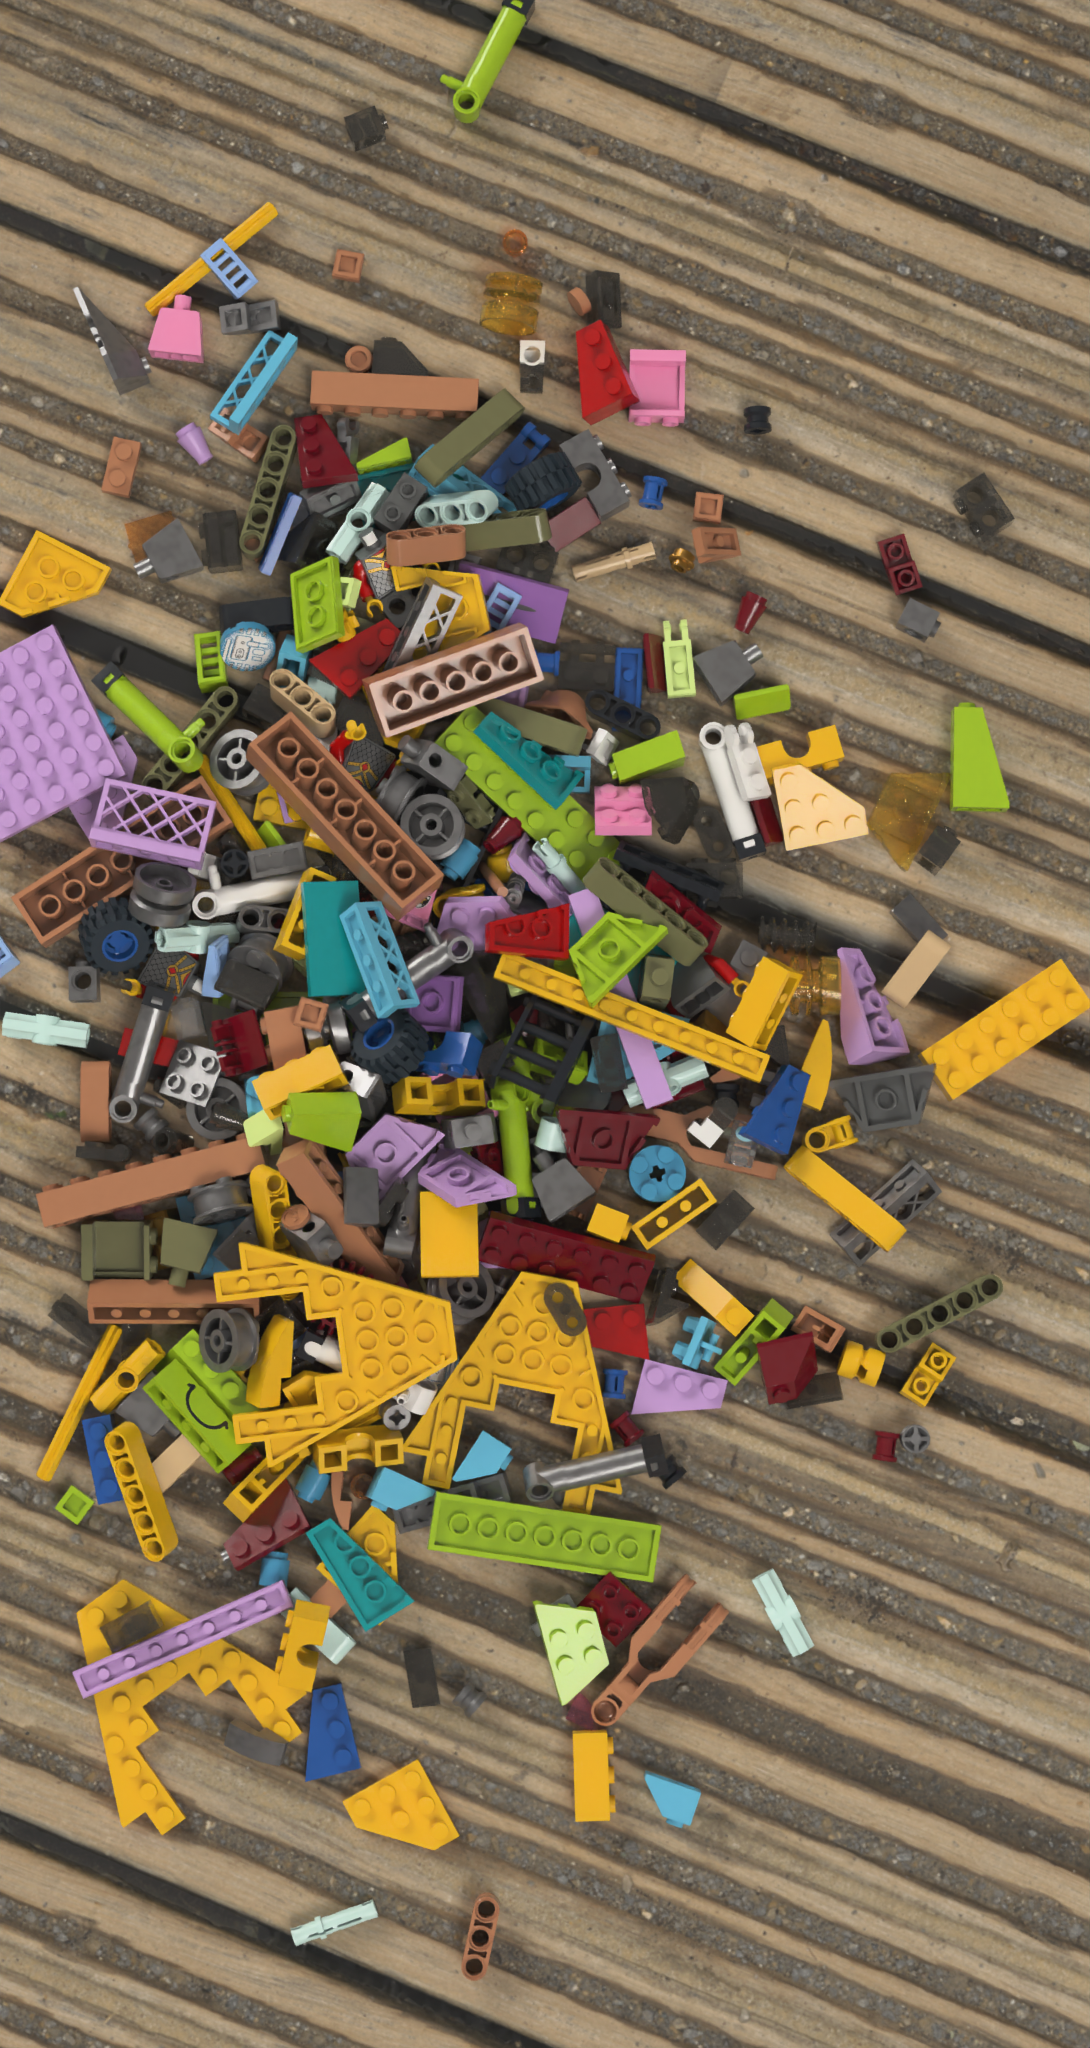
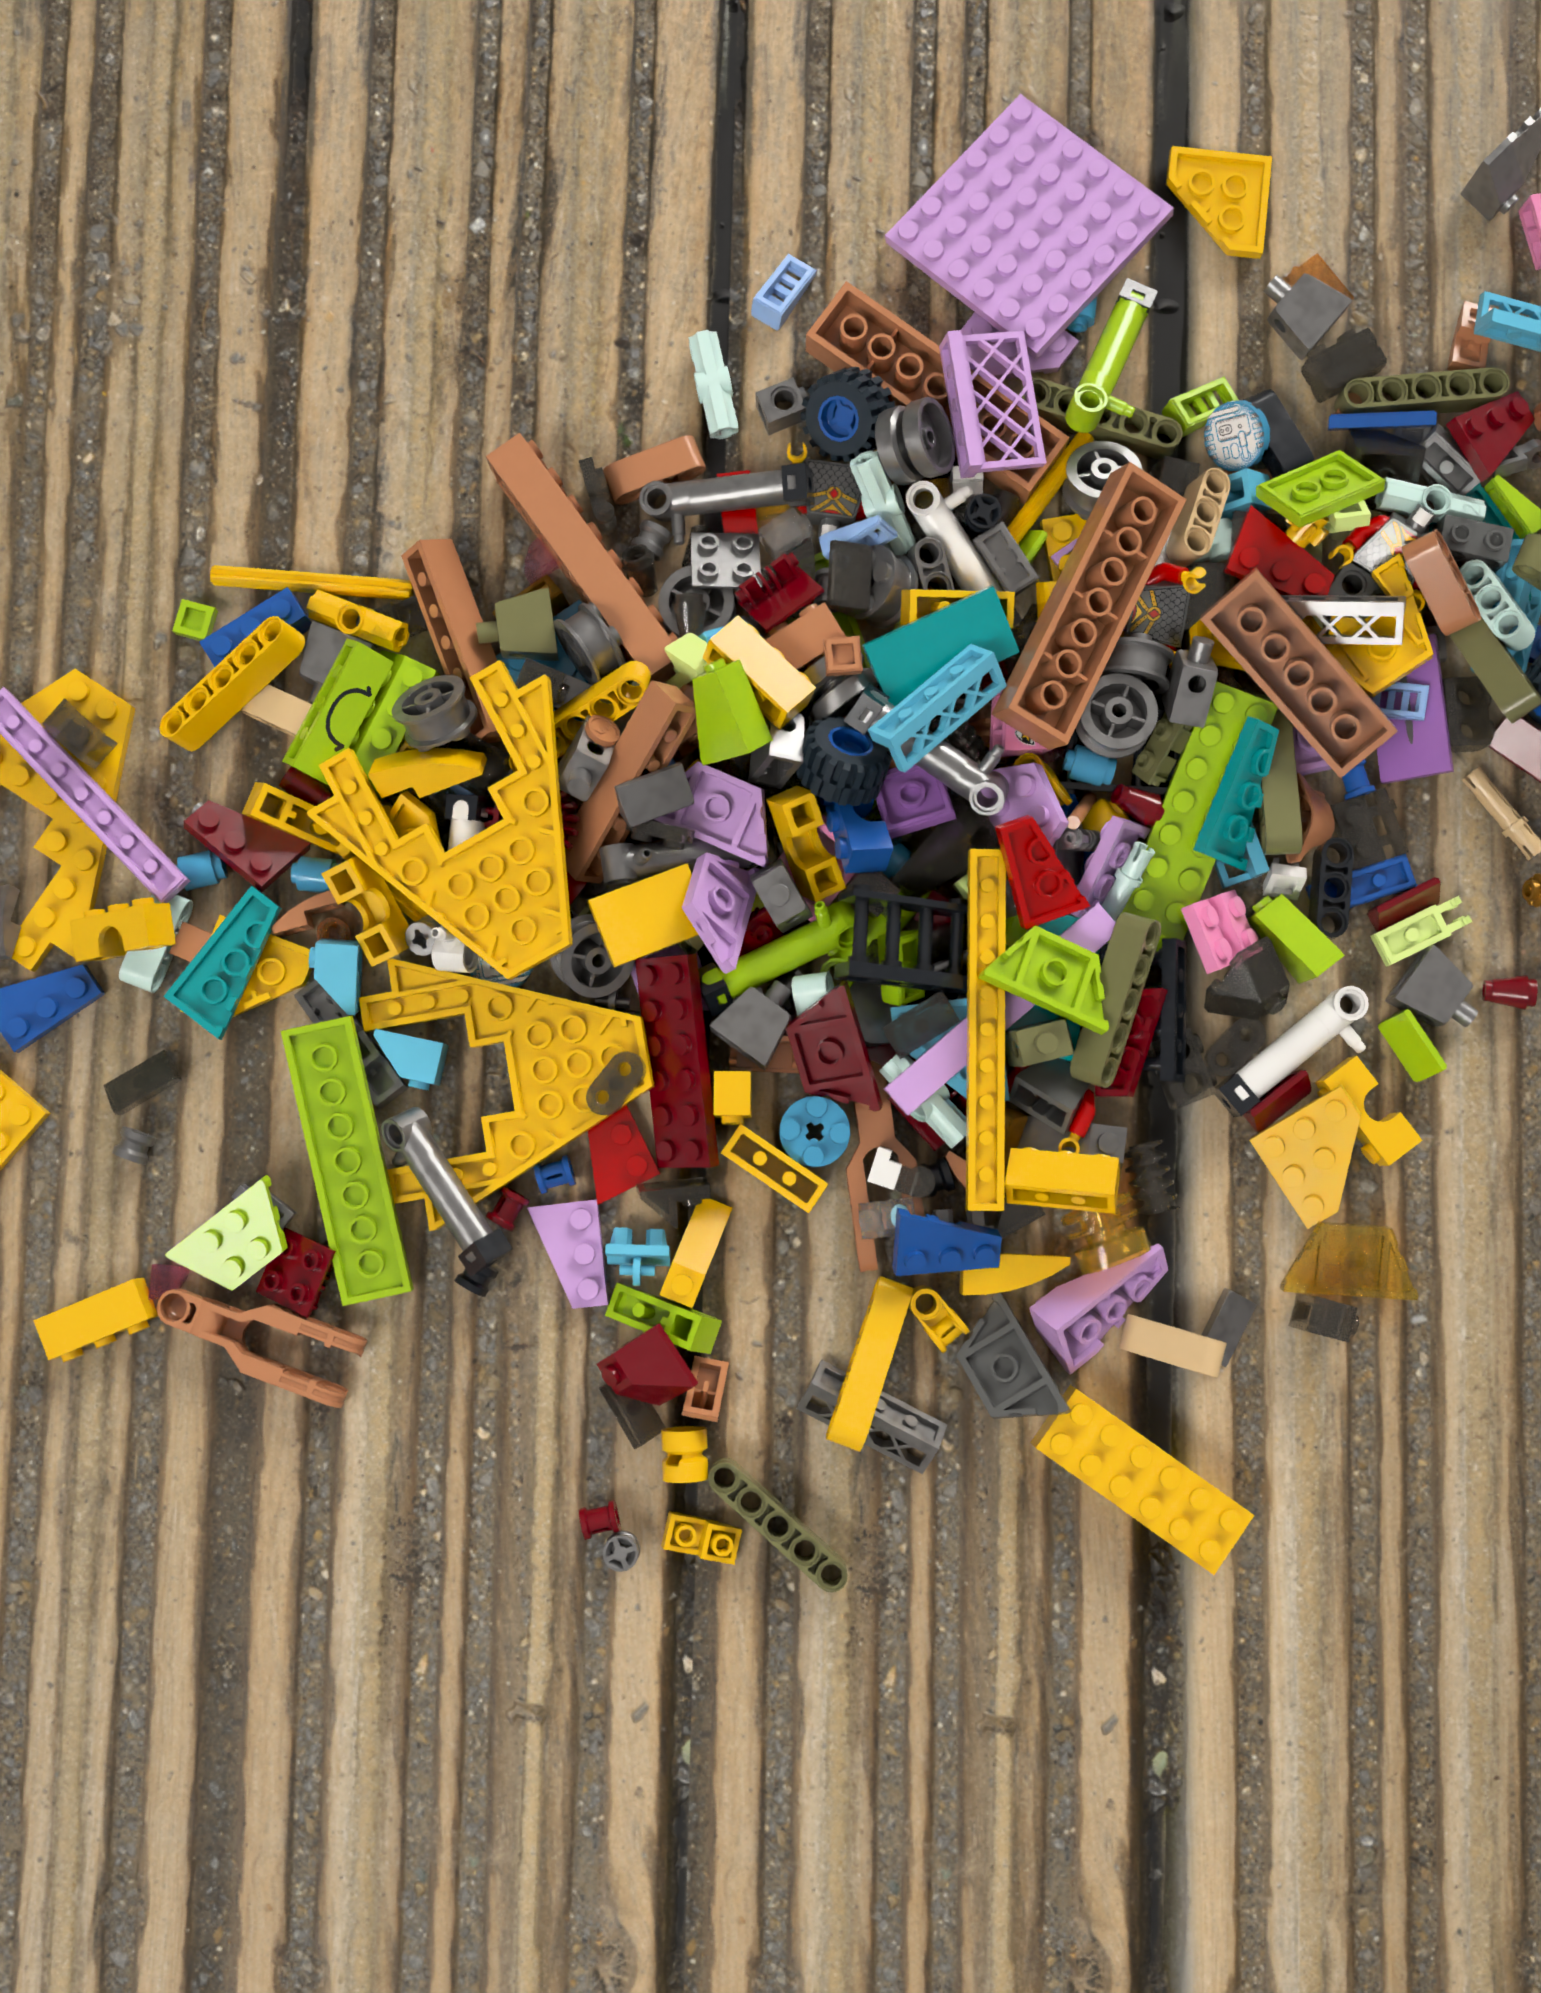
camera: 70 degrees right, 0 degrees up
clear smoke hinge [48,1293,108,1350] -> none
olive panel [81,1219,158,1281] -> none
nougat plate [101,437,142,498] -> none
lavender cone [176,422,213,466] -> none
medium azure slope [644,1770,701,1828] -> none
clear smoke brick [694,1189,755,1251] -> none
white hinge [723,722,772,802] -> none
light aqua piece [752,1568,815,1657] -> none
lime slope [950,702,1009,812] -> none

